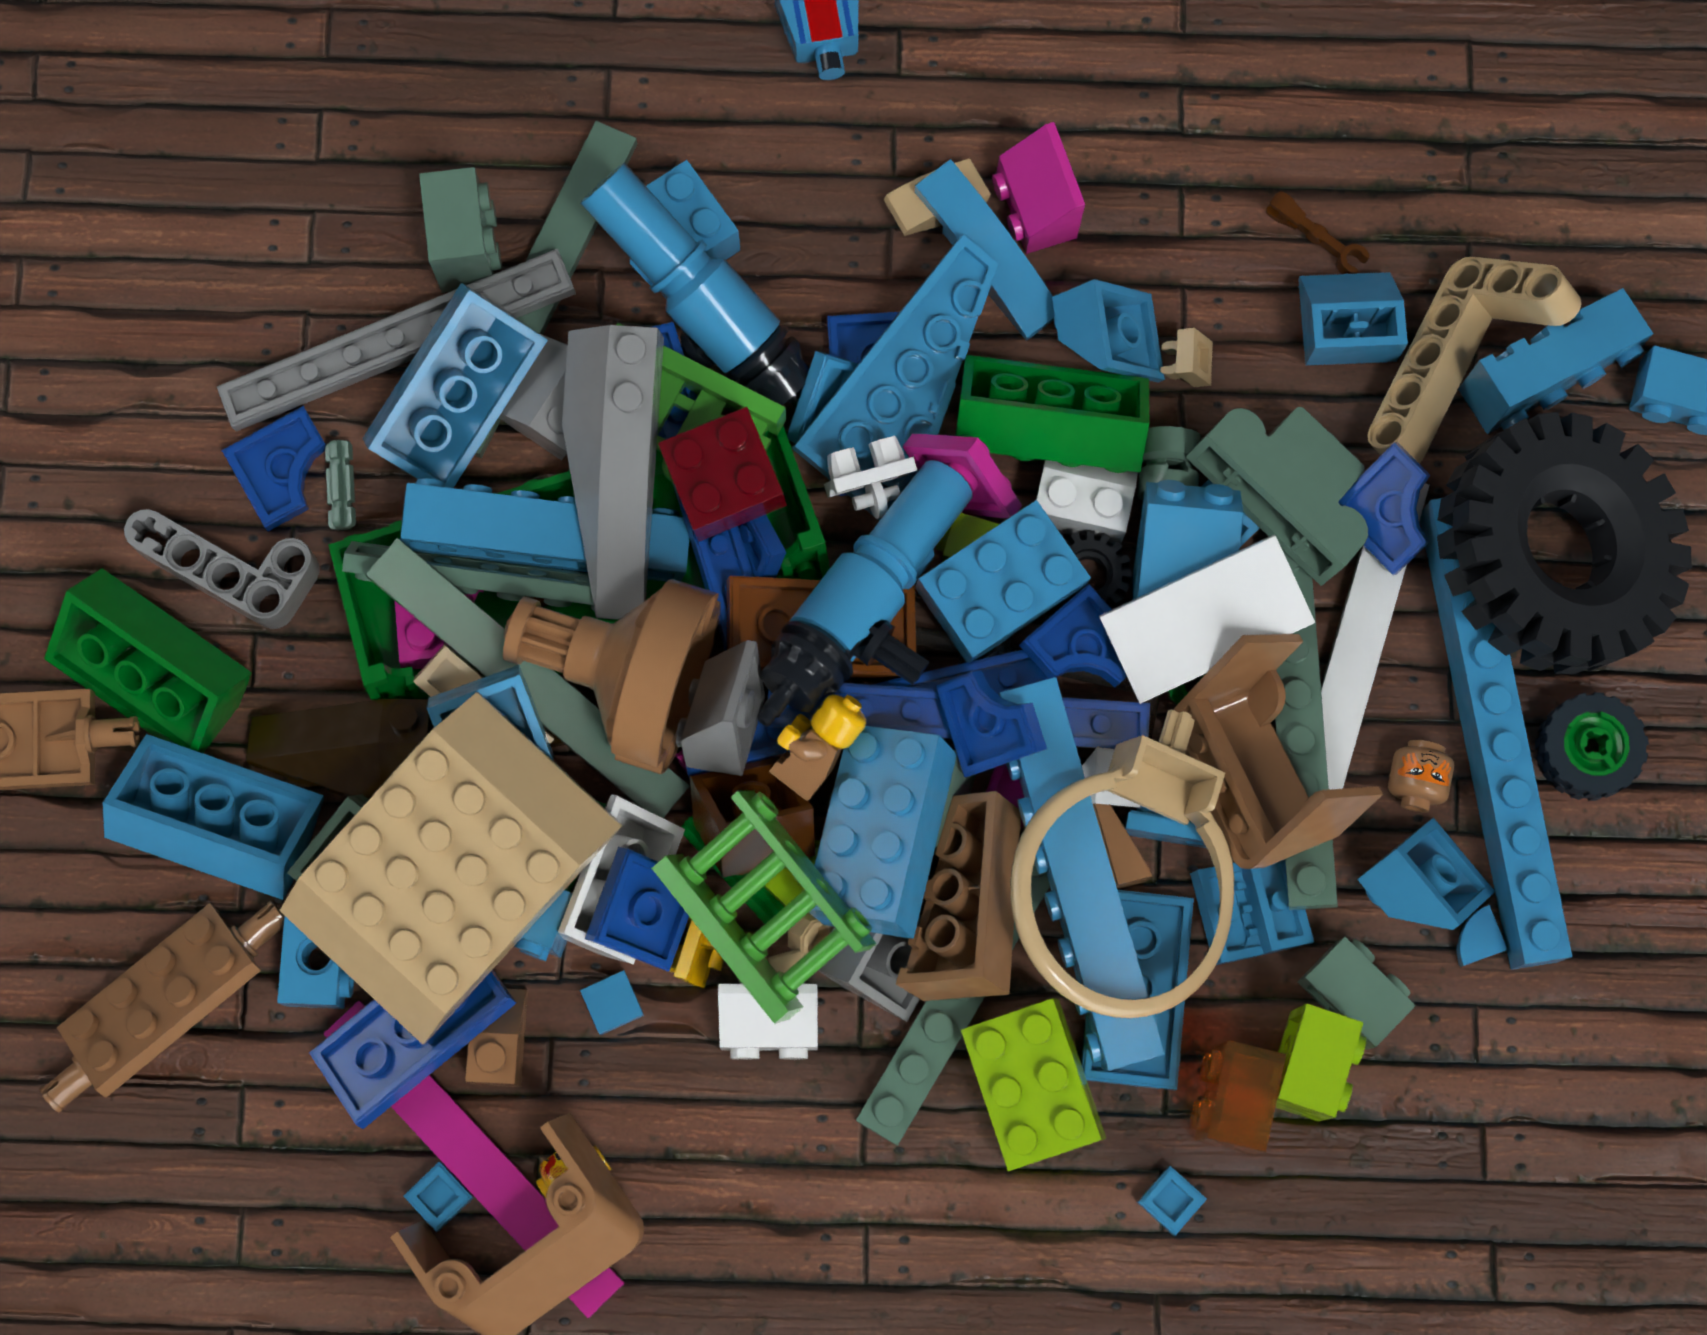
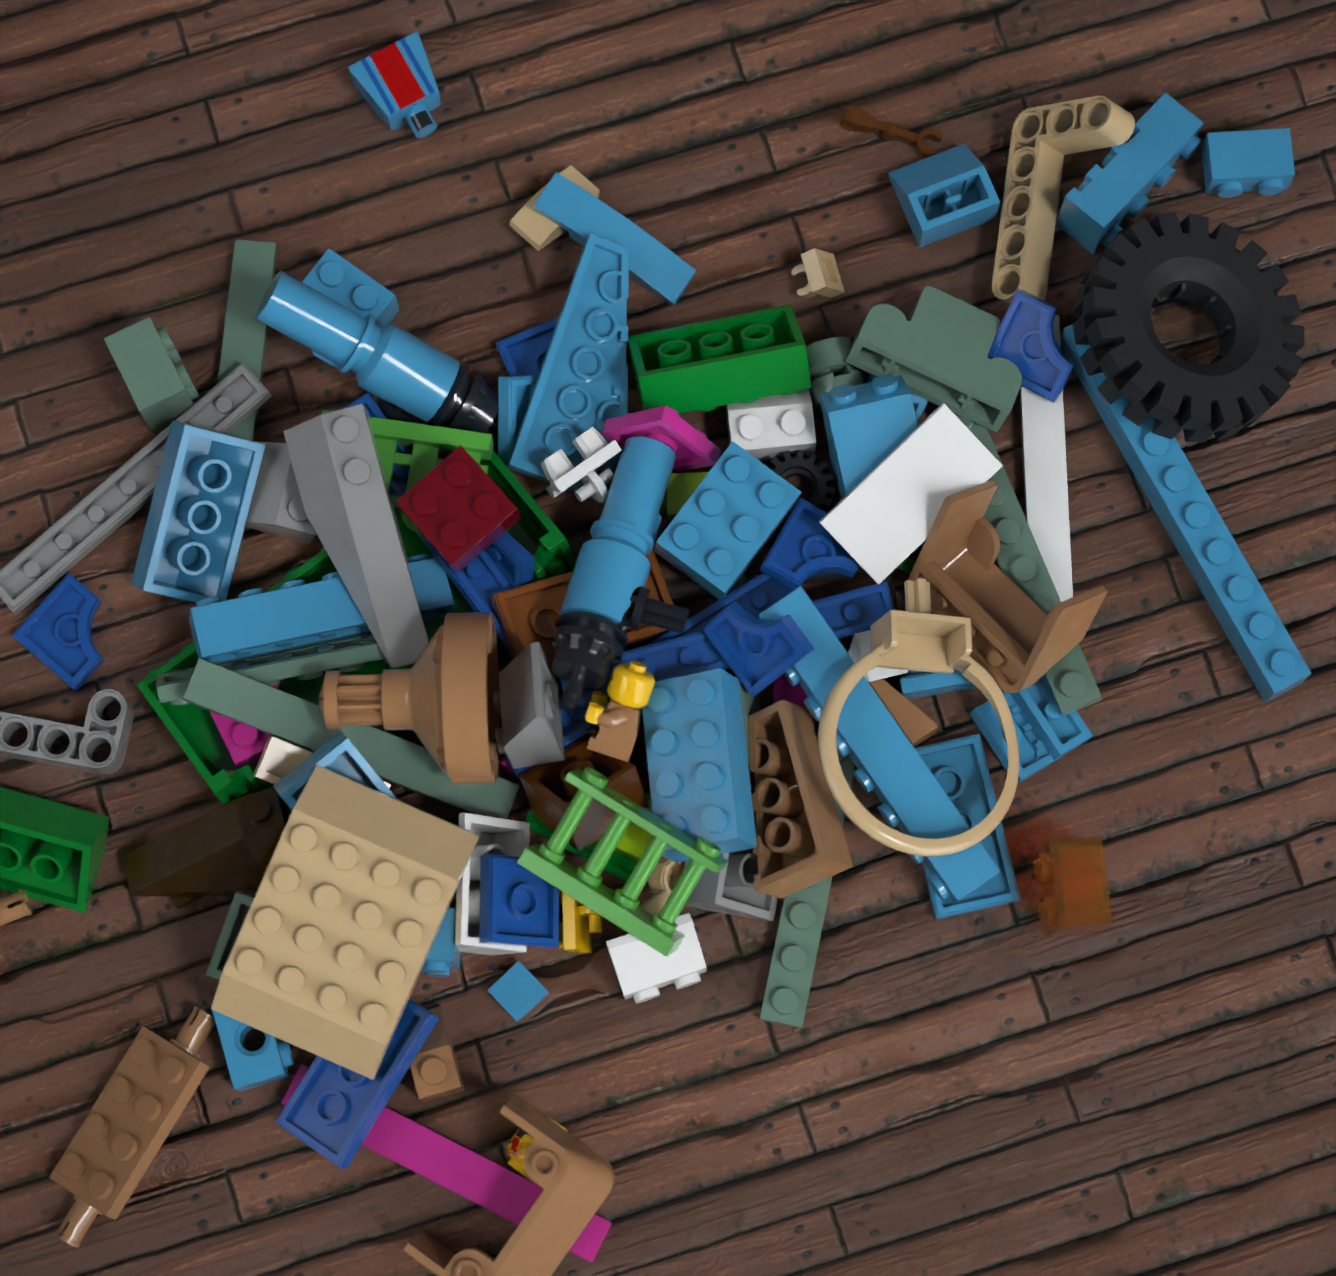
camera: 15 degrees left, 0 degrees up
dark azure slope [103,734,324,900] -> none
sand green axle [325,440,356,531] -> none
dark azure tile [404,1161,474,1232] -> none
lime brick [961,998,1107,1171] -> none
dark pink slope [992,122,1085,254] -> none
dark azure slope [1052,279,1165,383] -> none
dark azure tile [1137,1166,1207,1236] -> none
lime brick [1263,1003,1367,1122] -> none
sand green brick [1298,937,1416,1050] -> none
dark azure slope [1357,817,1495,930] -> none
medium nougat head [1388,740,1454,813] -> none
dark azure tile [1456,905,1508,967] -> none
black wheel [1535,692,1649,801] -> none

